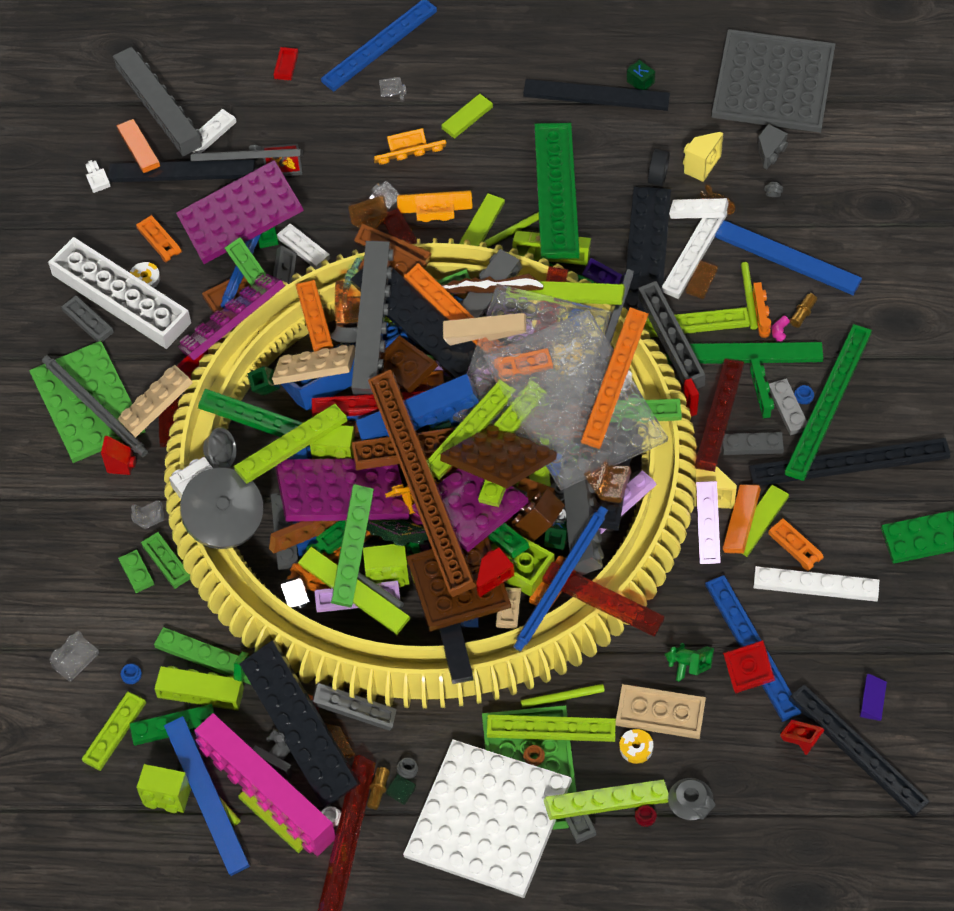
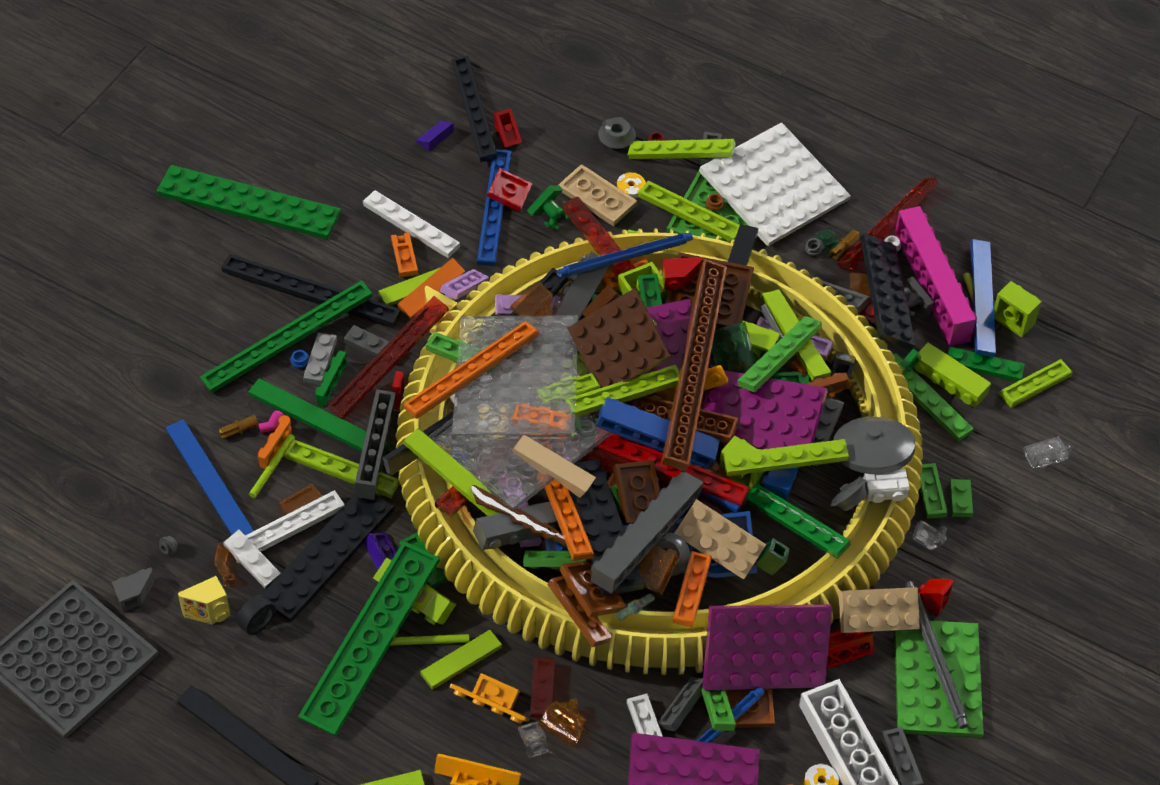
camera: 155 degrees left, 5 degrees down
blue plate [121,664,142,684] -> none
dark green brick [627,60,655,90] -> none

